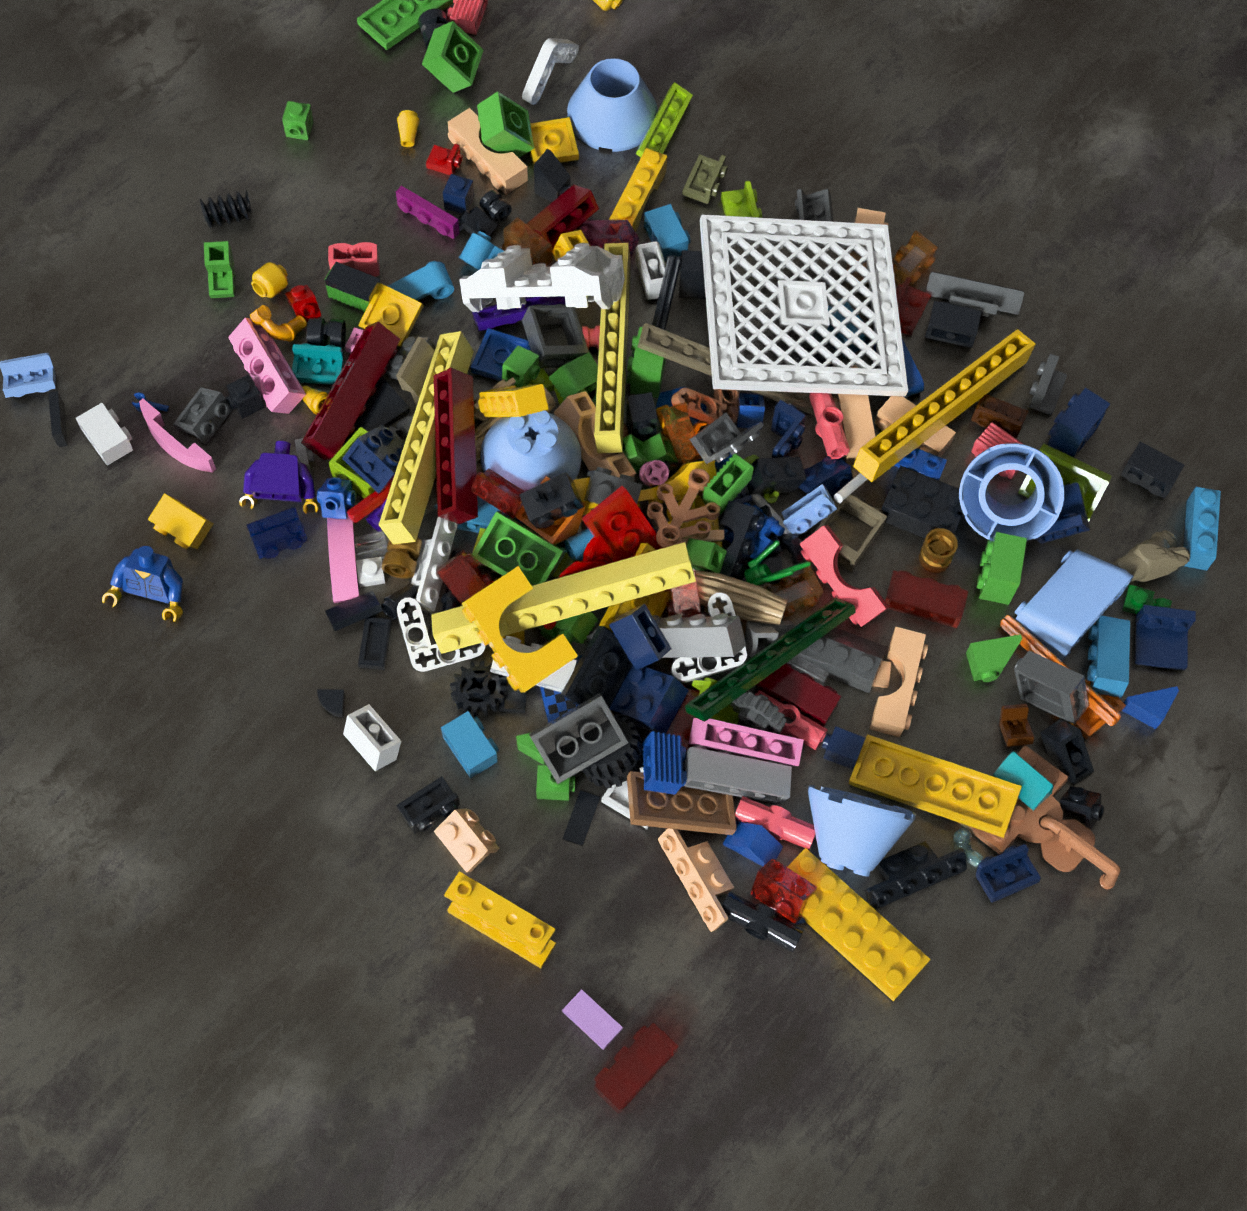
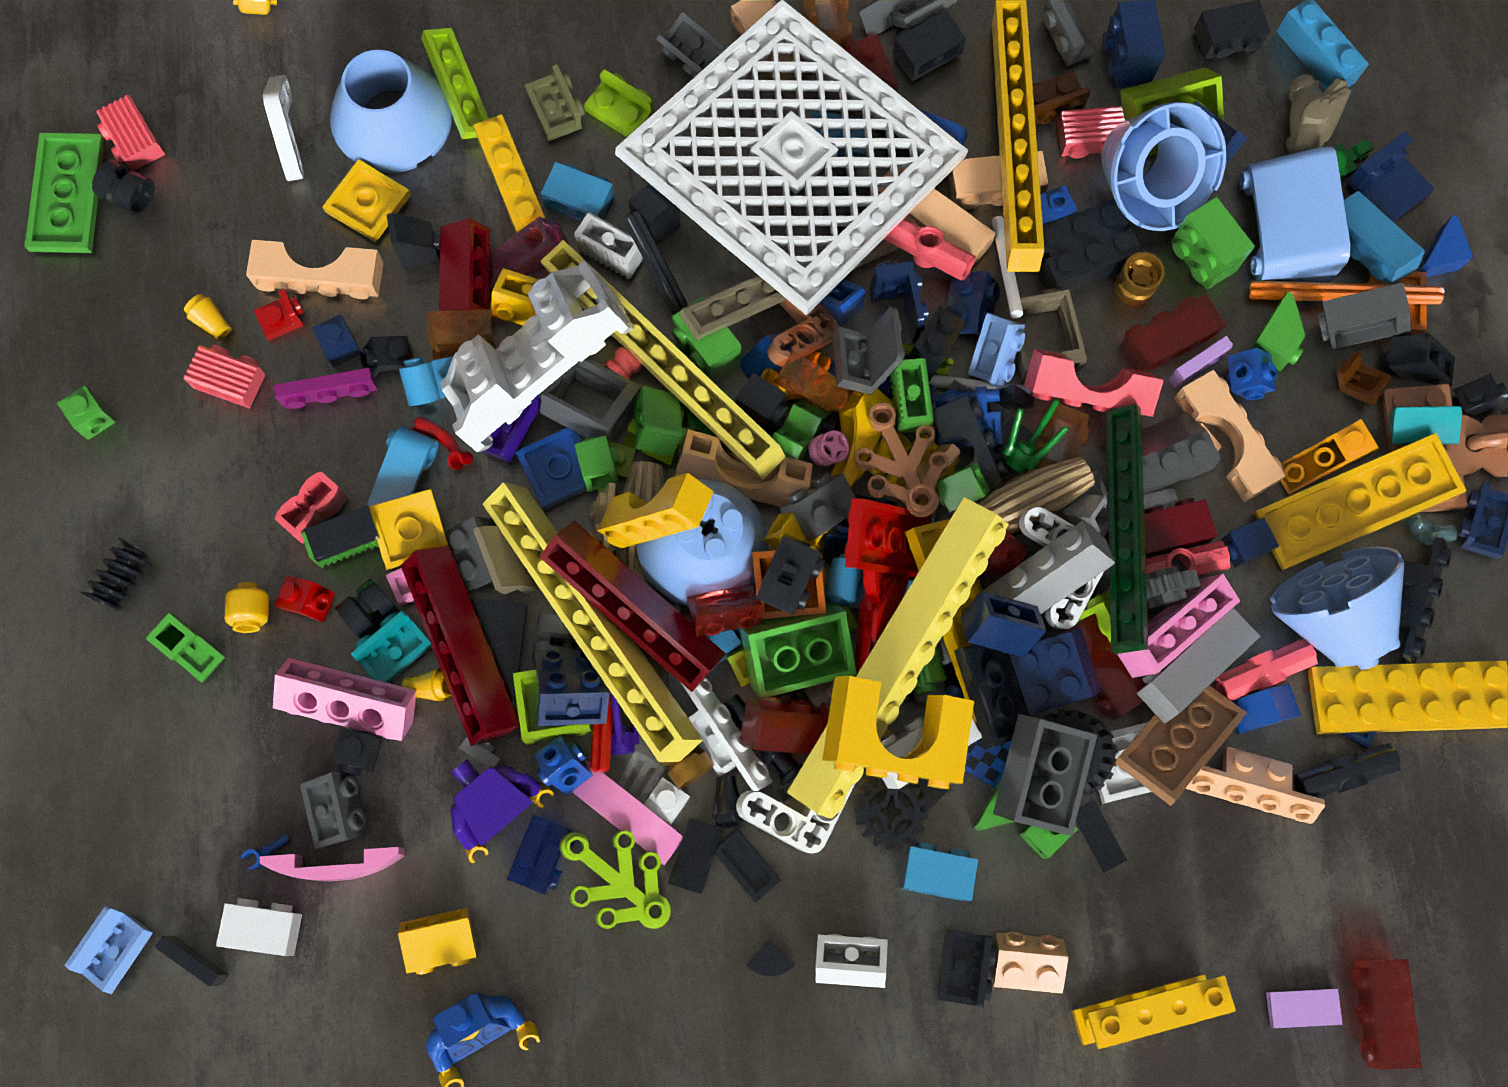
camera: 45 degrees left, 10 degrees up
light orange piece [250,305,307,342] -> none
bright green brick [422,21,484,93] -> none
bright green brick [477,91,534,158] -> none
black wheel [479,190,512,223] -> none
blue brick [643,731,687,795] -> none
clear red bracket [750,859,817,924] -> none
none -> coral brick [184,345,265,409]
none -> red piece [410,417,473,470]
none -> lime plant [560,830,671,929]
none -> lavender tile [1168,336,1233,388]
none -> blue brick [1227,348,1277,400]
none -> light orange slope [1280,419,1380,495]

